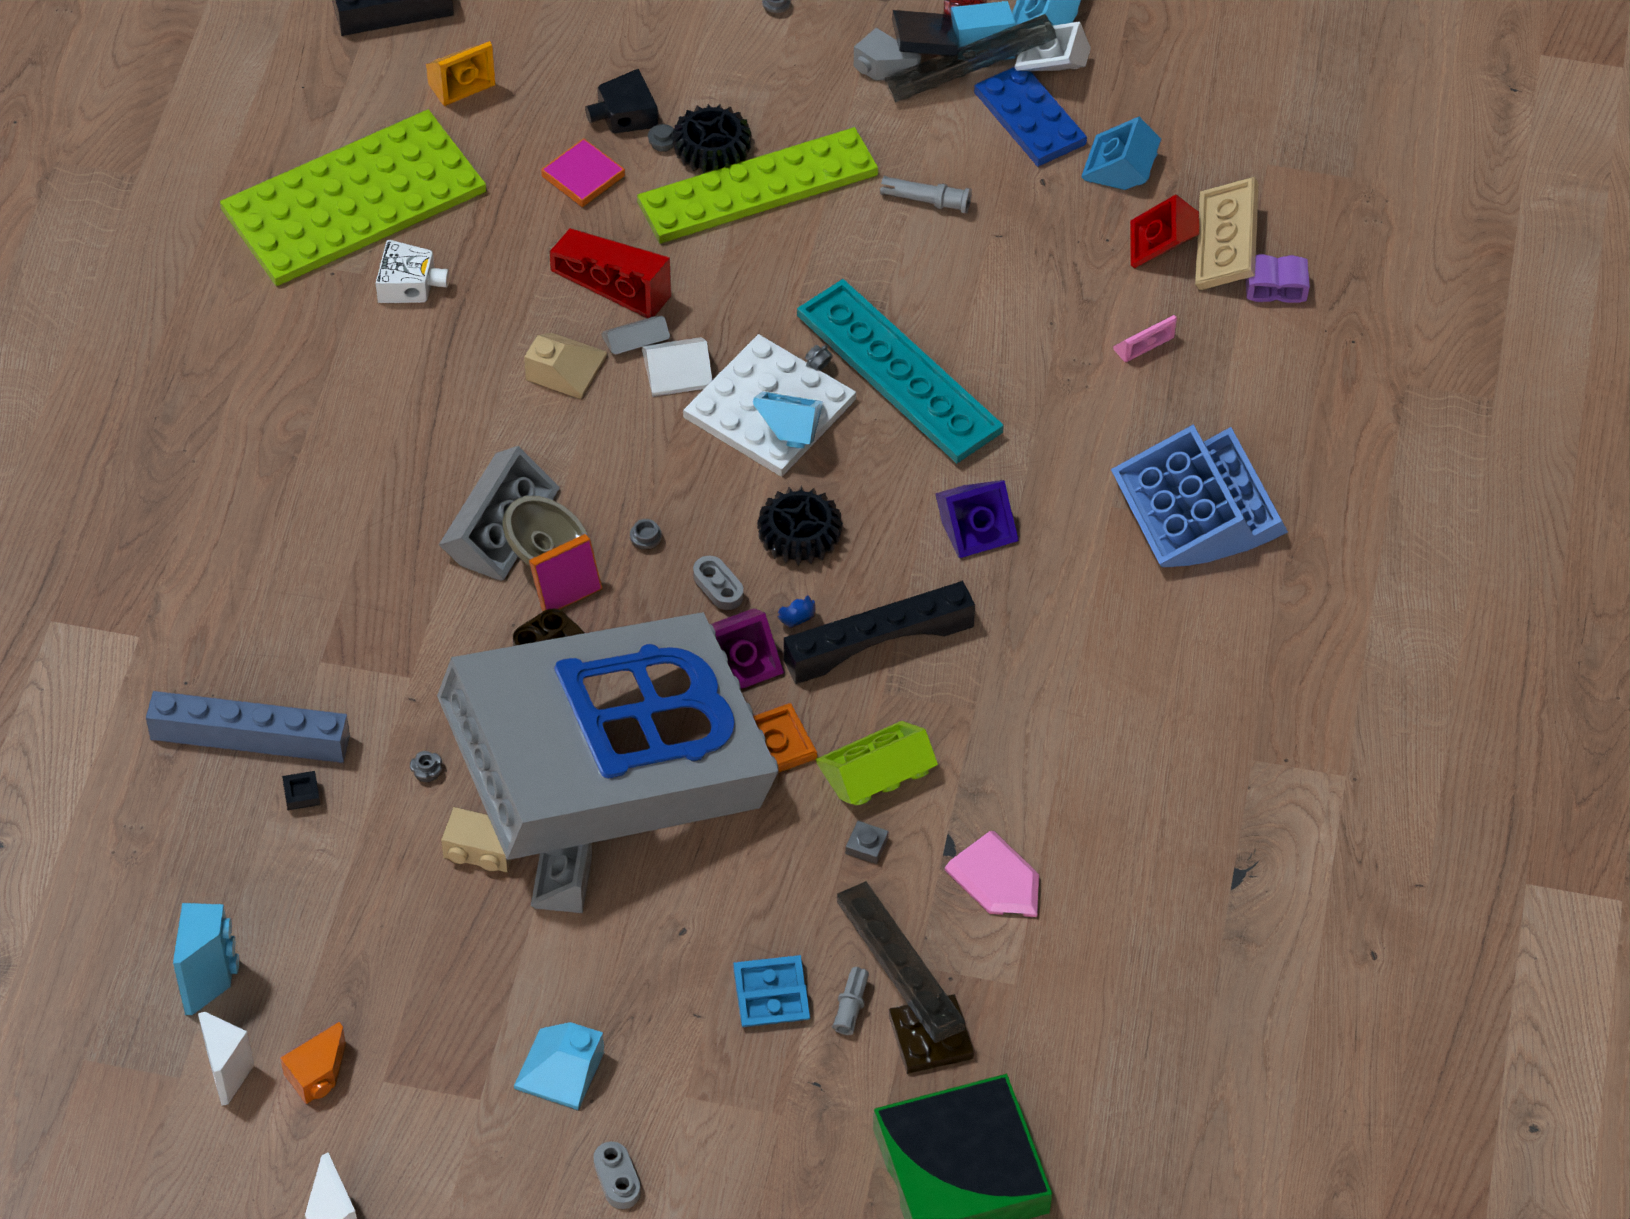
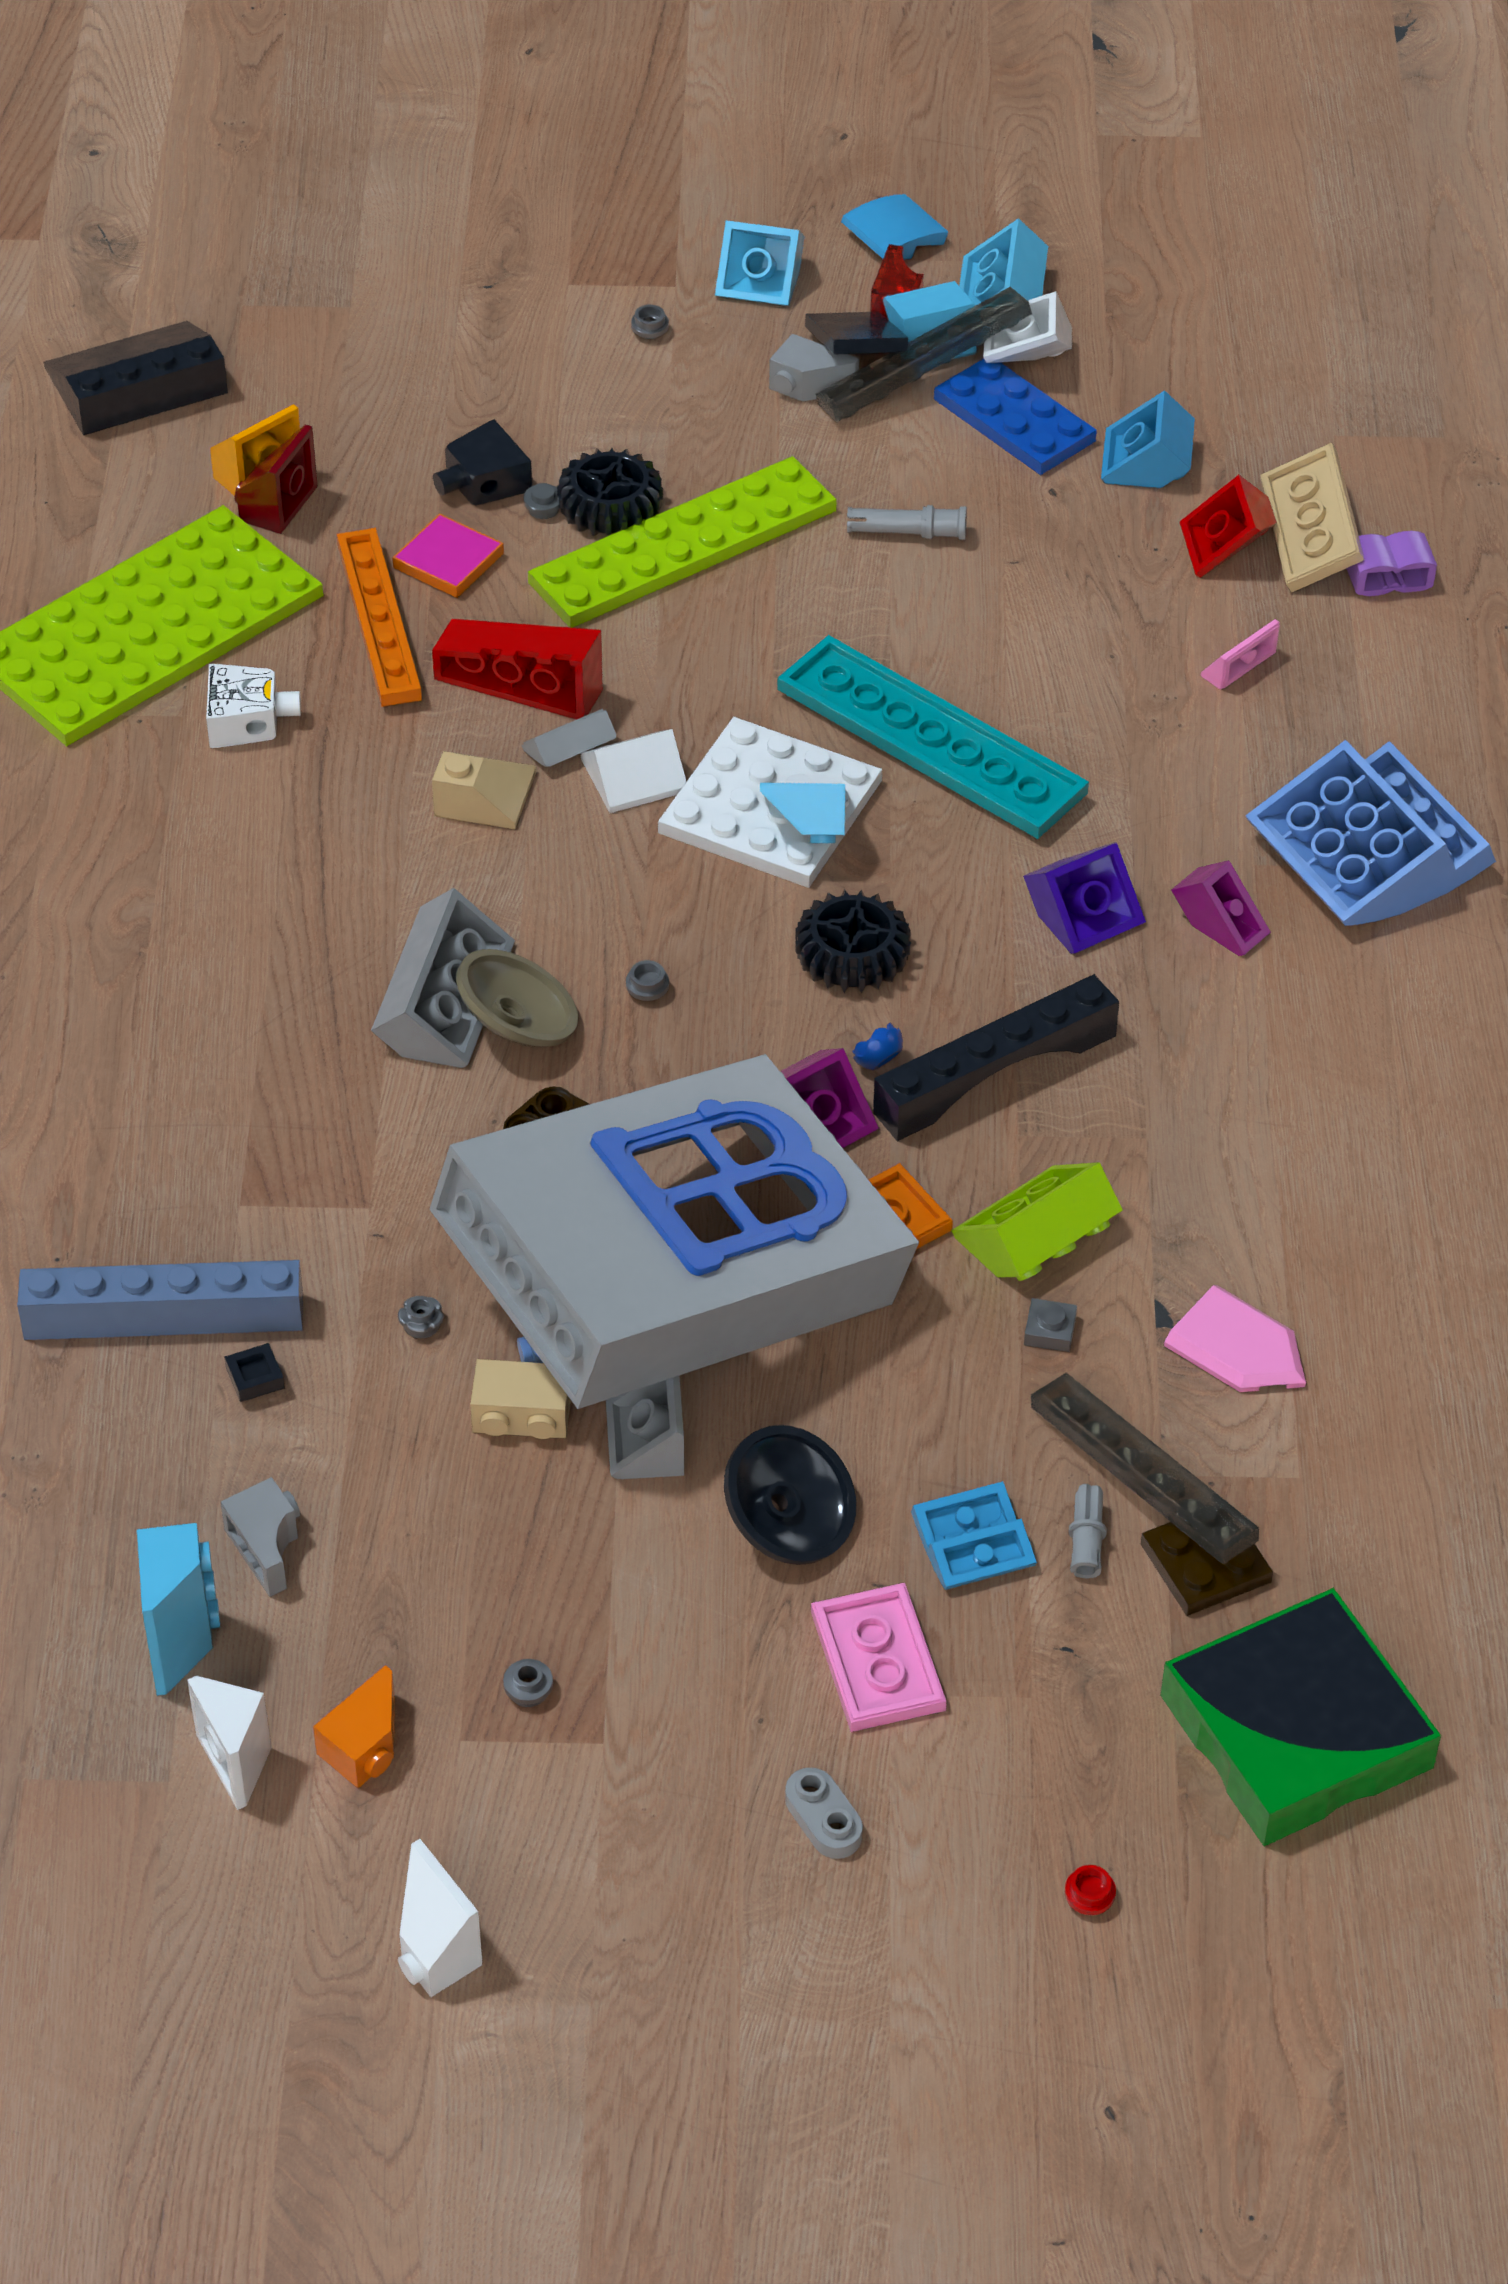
camera: 10 degrees left, 5 degrees down
medium azure slope [514,1022,604,1110] -> none
dark pink tile [529,534,602,611] -> none
light grey plate [693,556,743,610] -> none
flat silver plate [805,345,833,371] -> none
none -> light grey arch [221,1477,300,1597]
none -> dark red slope [234,424,318,534]
none -> orange plate [337,528,422,707]
none -> flat silver plate [503,1659,553,1707]
none -> black dish [724,1425,857,1565]
none -> bright pink tile [811,1583,946,1732]
none -> magenta slope [1171,860,1271,956]

